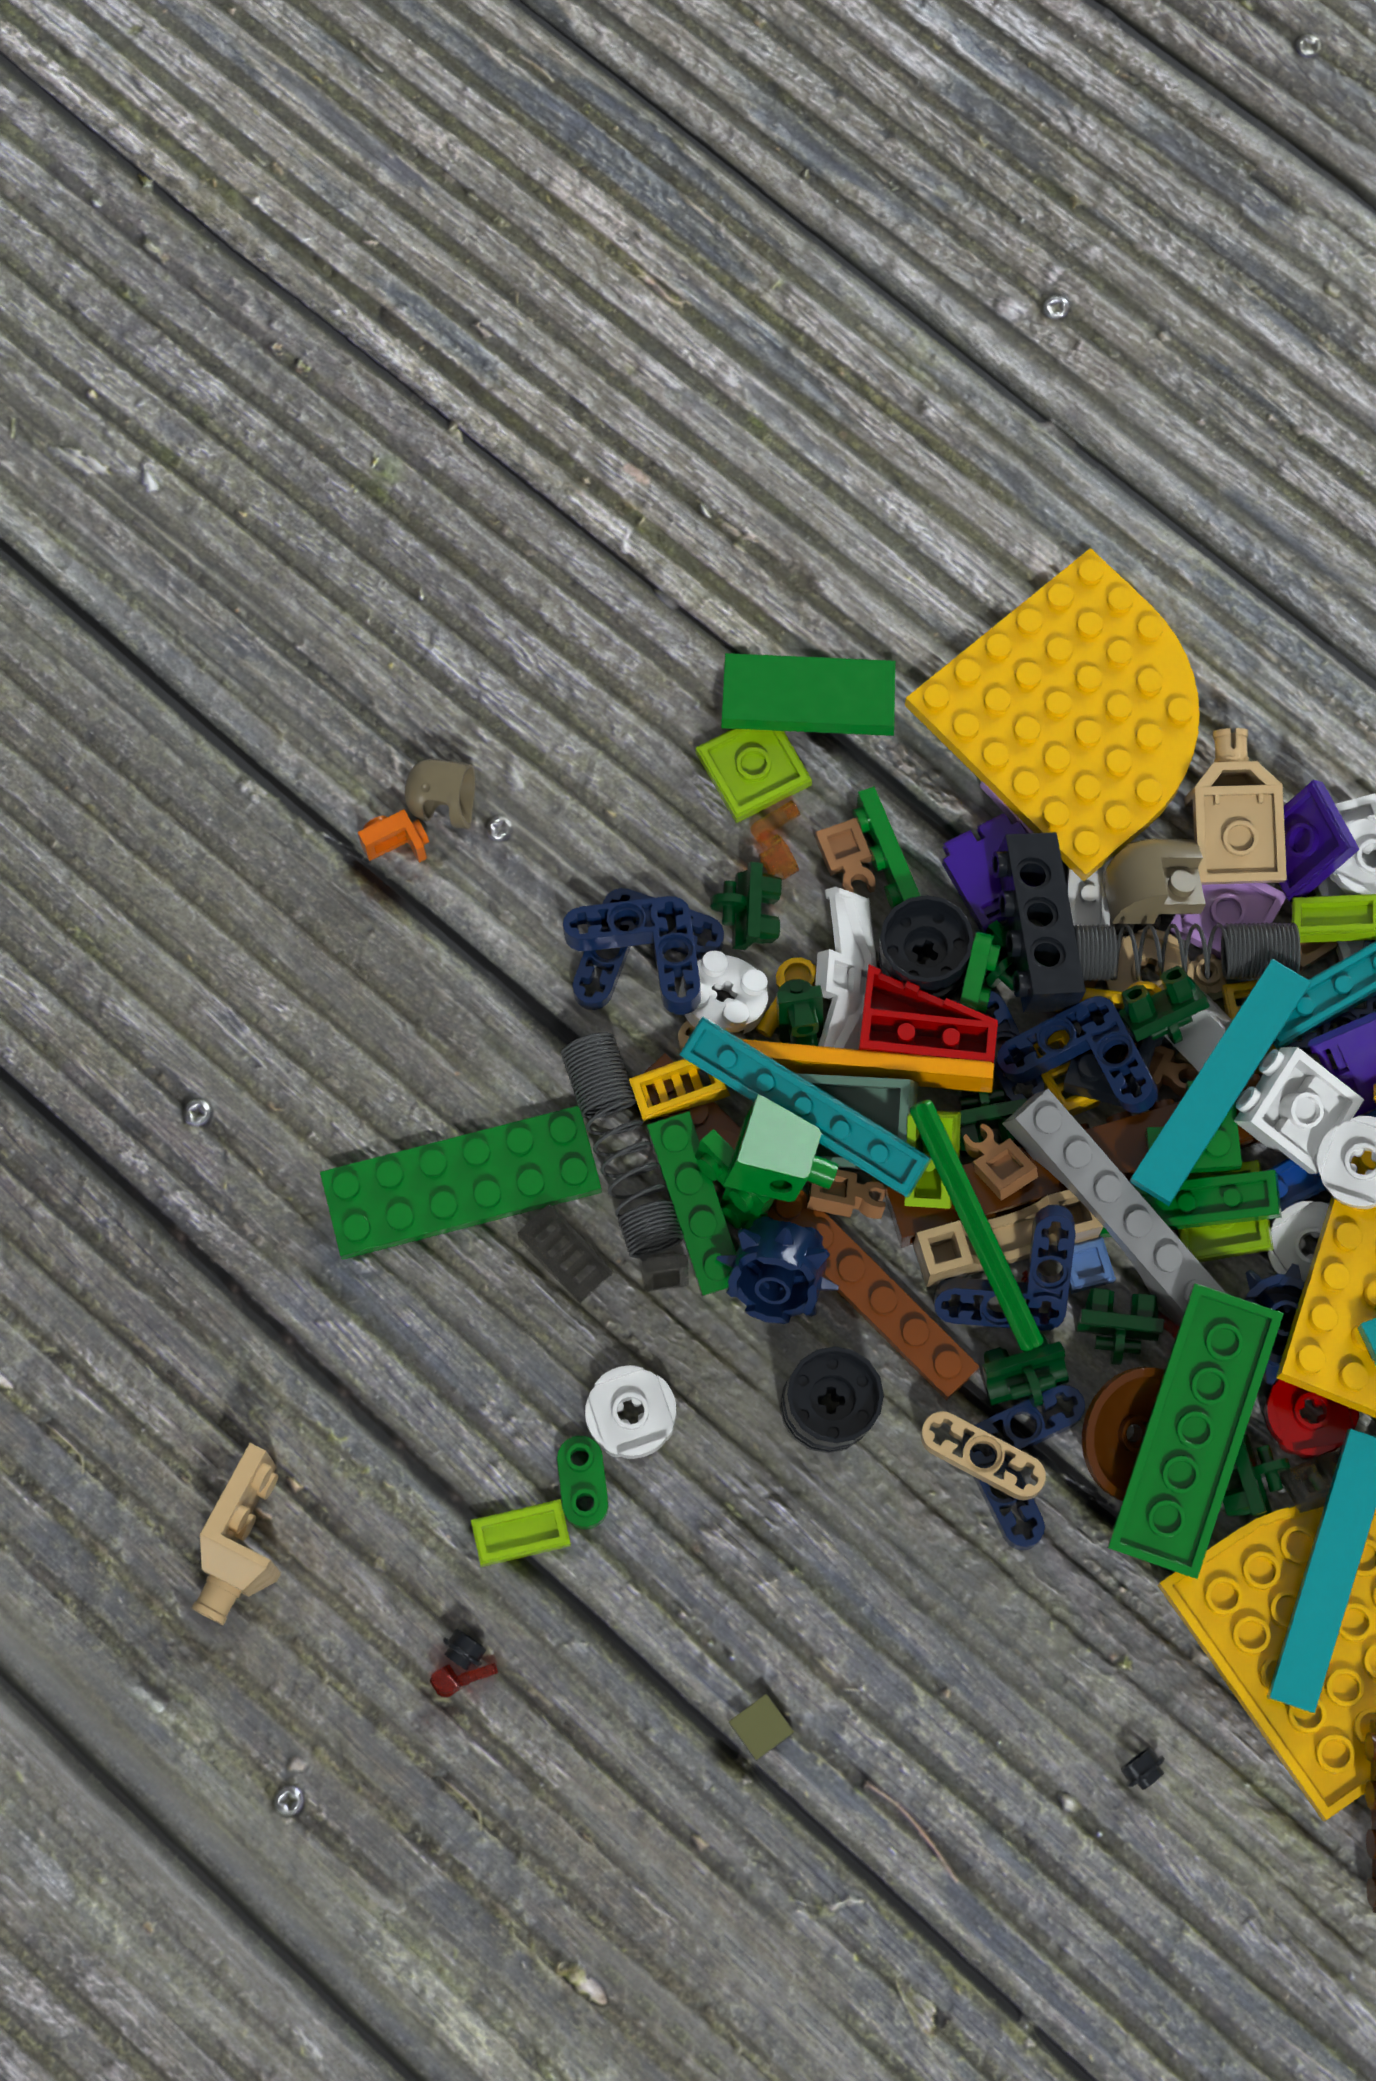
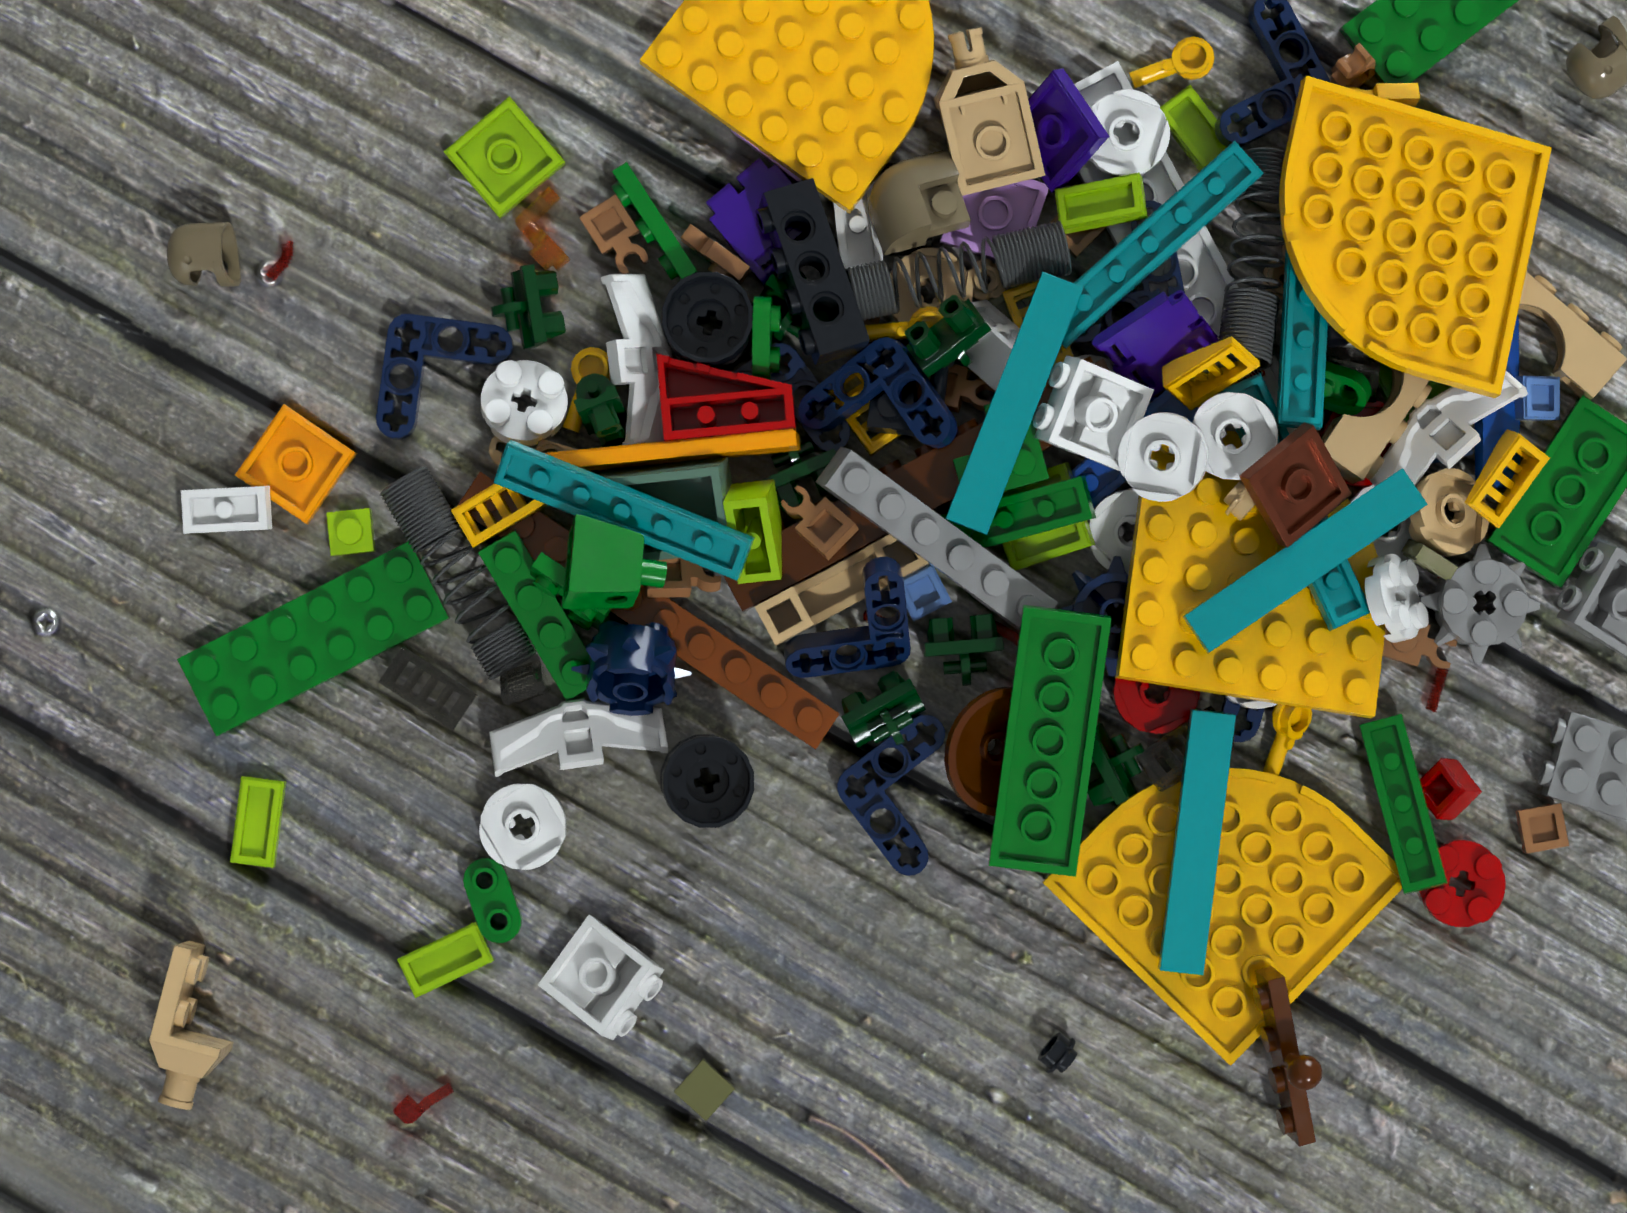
camera: 15 degrees left, 15 degrees up
orange bracket [358,809,429,863] -> none
black plate [443,1628,487,1670] -> none
dark blue beam [563,896,701,1015] -> none
green tile [721,653,896,736] -> none
green axle [910,1099,1043,1352] -> none
tan beam [921,1411,1046,1500] -> none
none -> white plate [181,486,272,534]
none -> lime tile [230,776,286,868]
none -> light orange tile [235,404,357,525]
none -> clear red leg [265,241,294,280]
none -> lime plate [326,508,376,556]
none -> white plate [489,698,668,777]
none -> white plate [538,915,664,1040]
none -> medium nougat plate [680,224,751,286]

